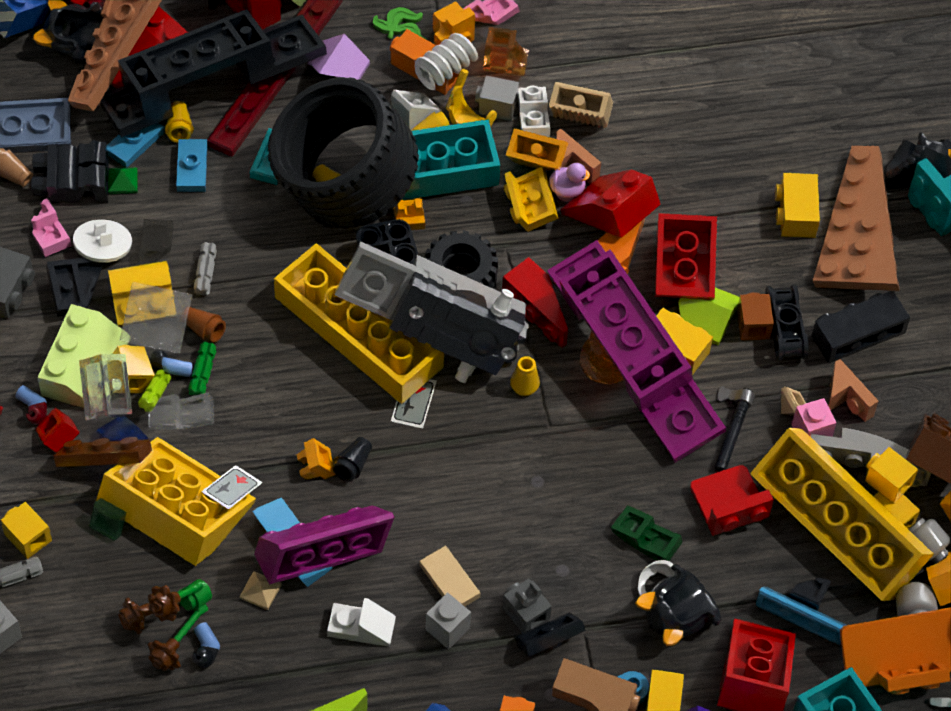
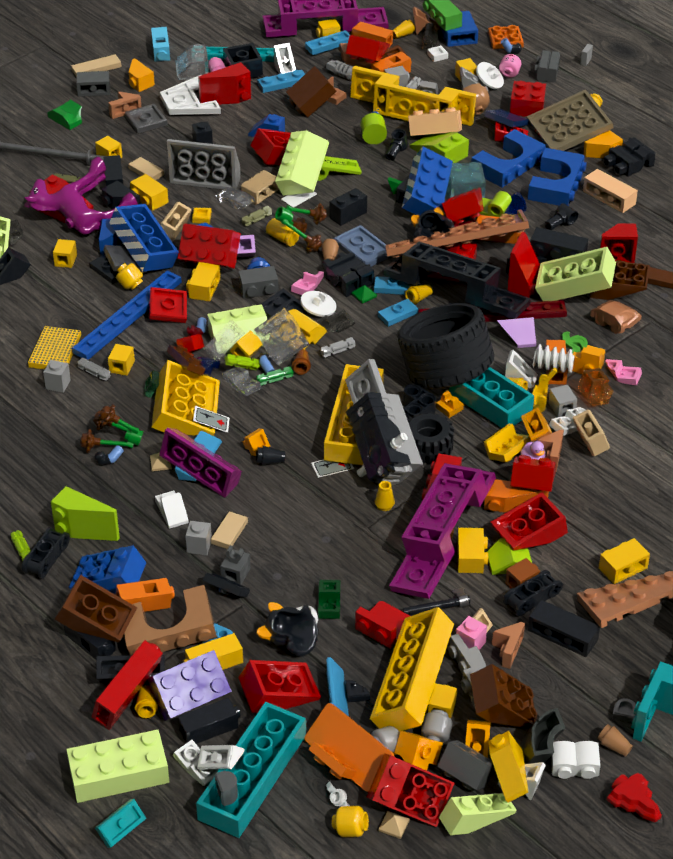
camera: 60 degrees right, 15 degrees down
yellow brick [865,447,918,503] -> none

